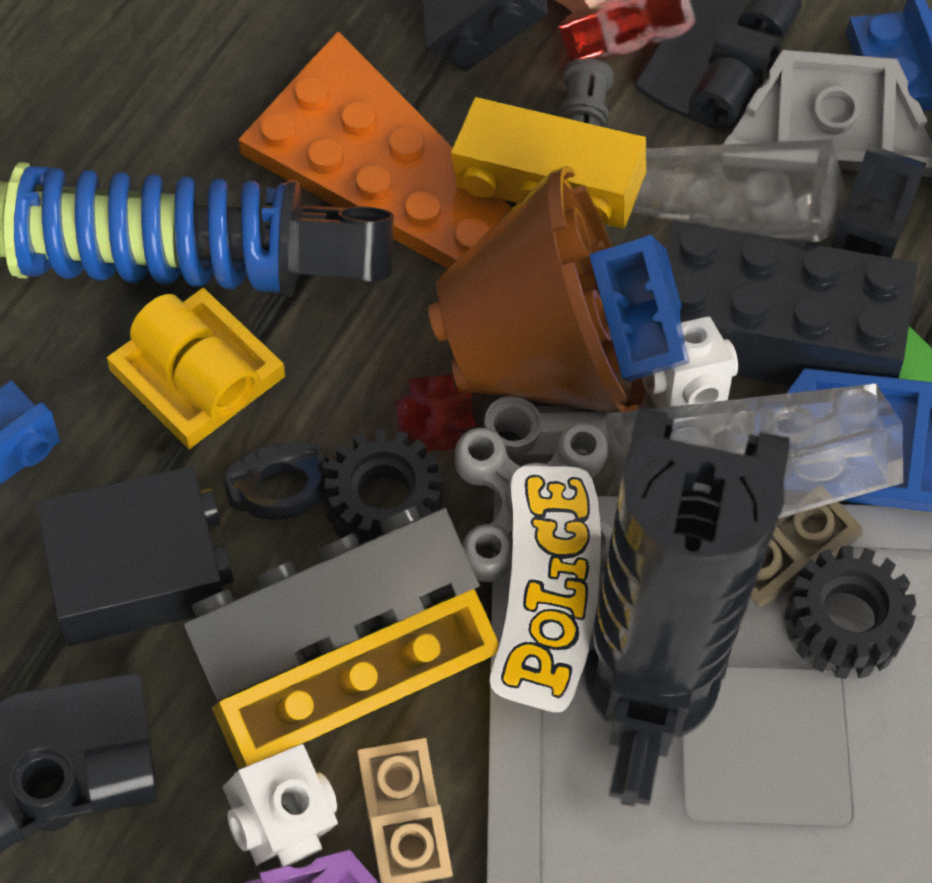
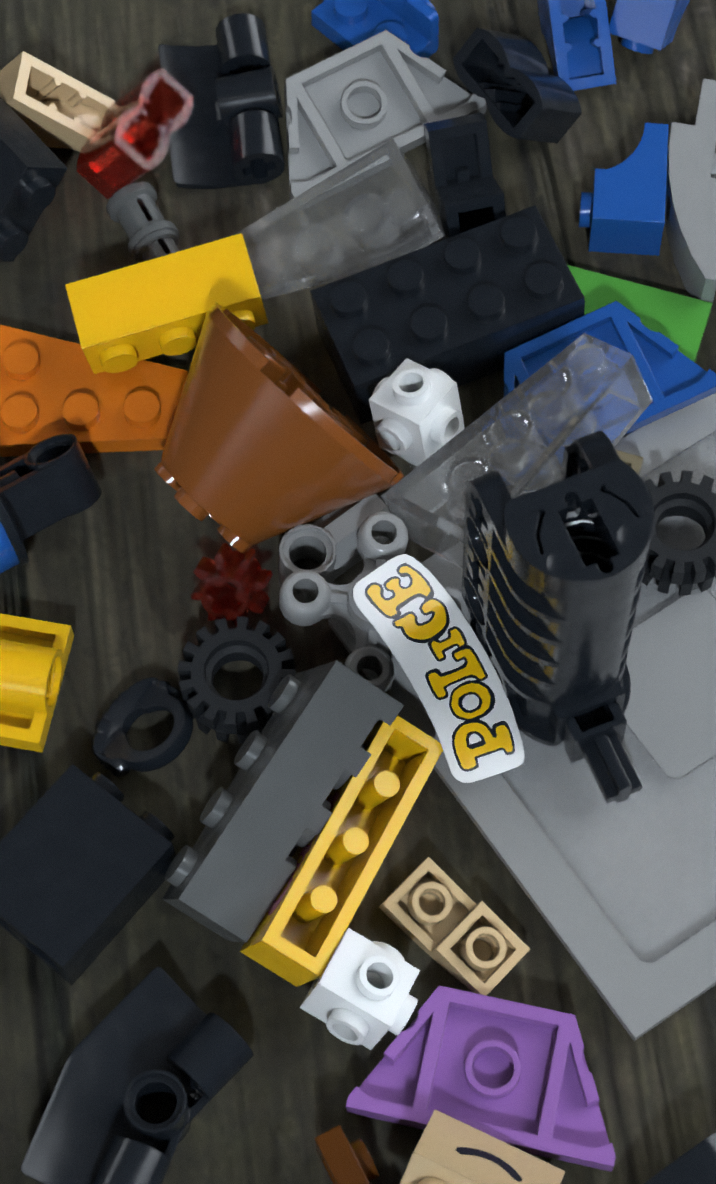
camera: 30 degrees left, 5 degrees up
blue arch [589,235,690,381] -> none

